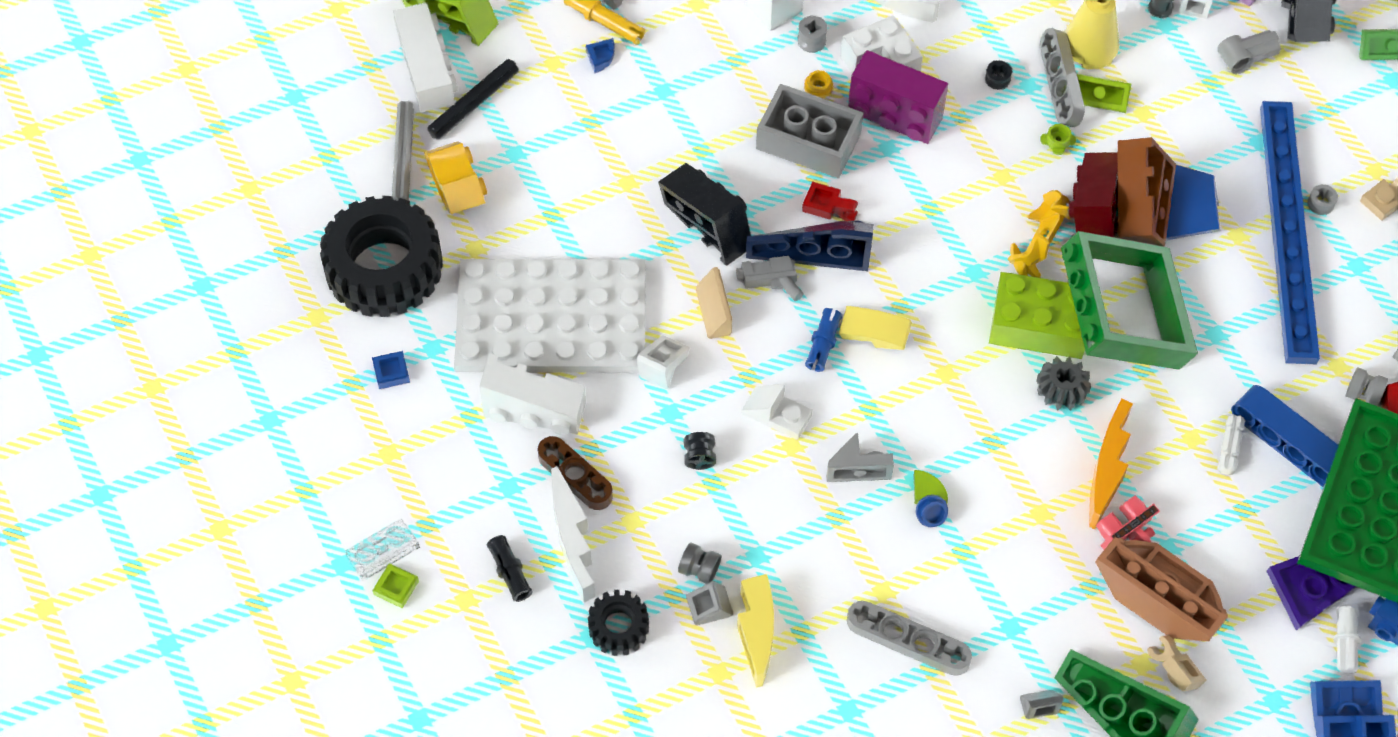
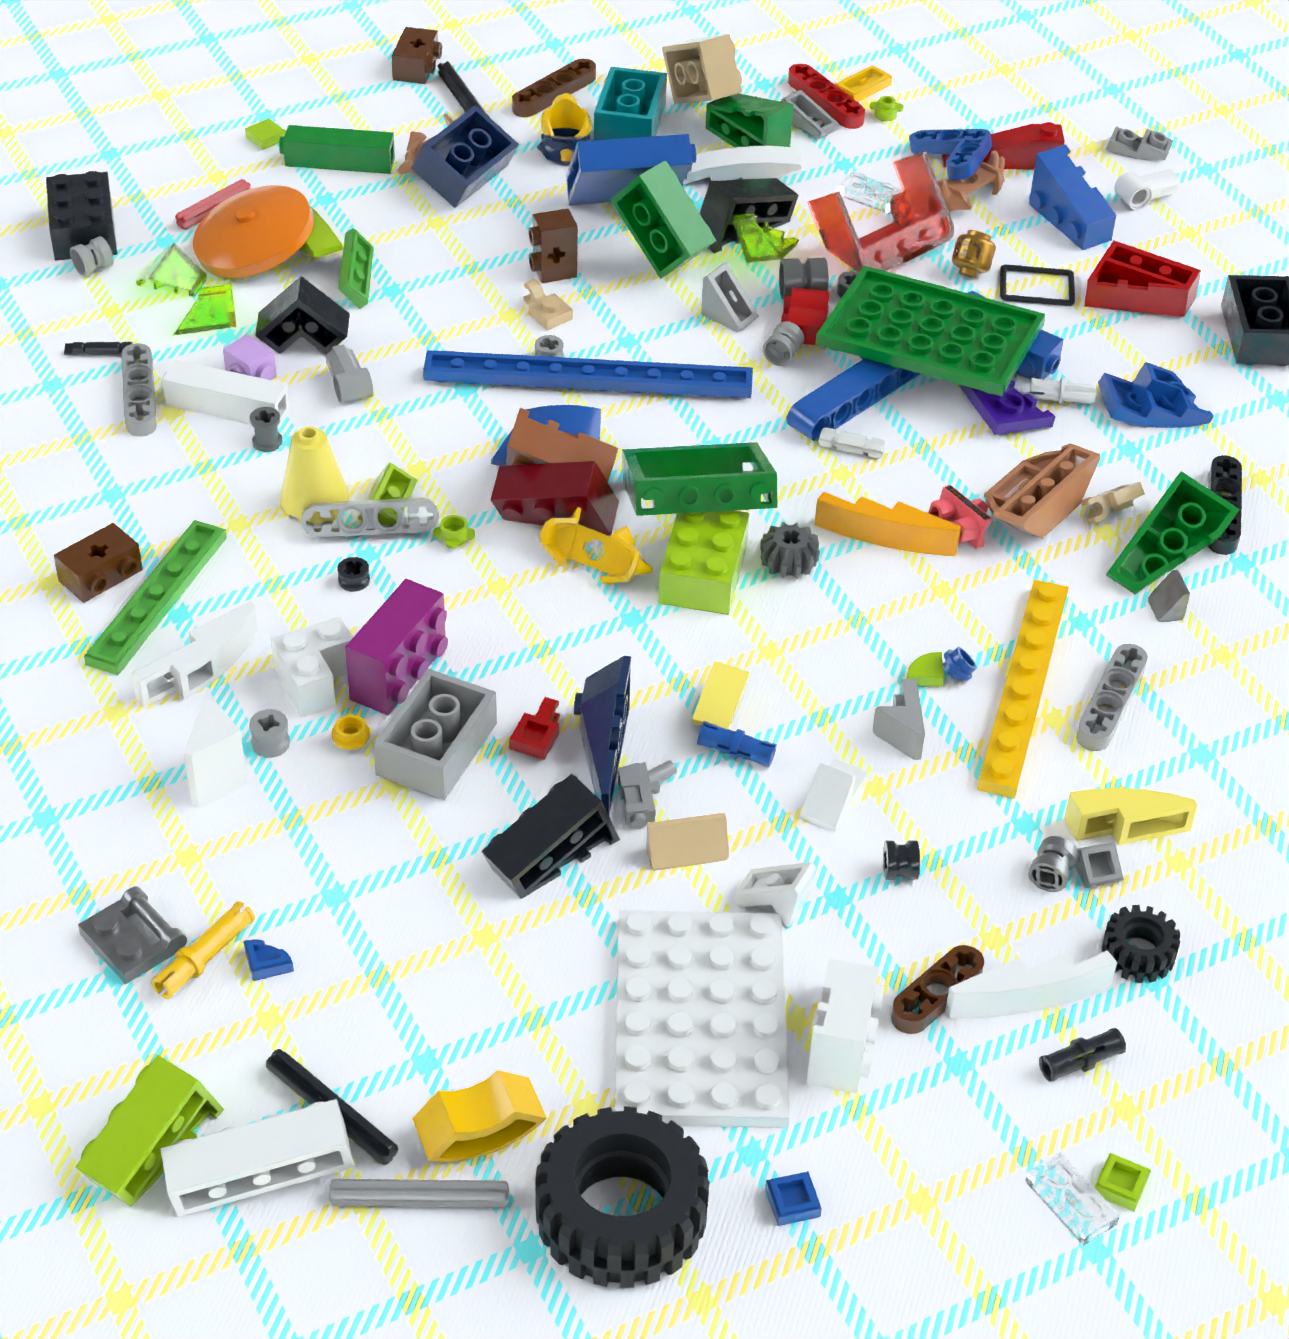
camera: 90 degrees left, 15 degrees down
none -> yellow plate [977,579,1069,799]

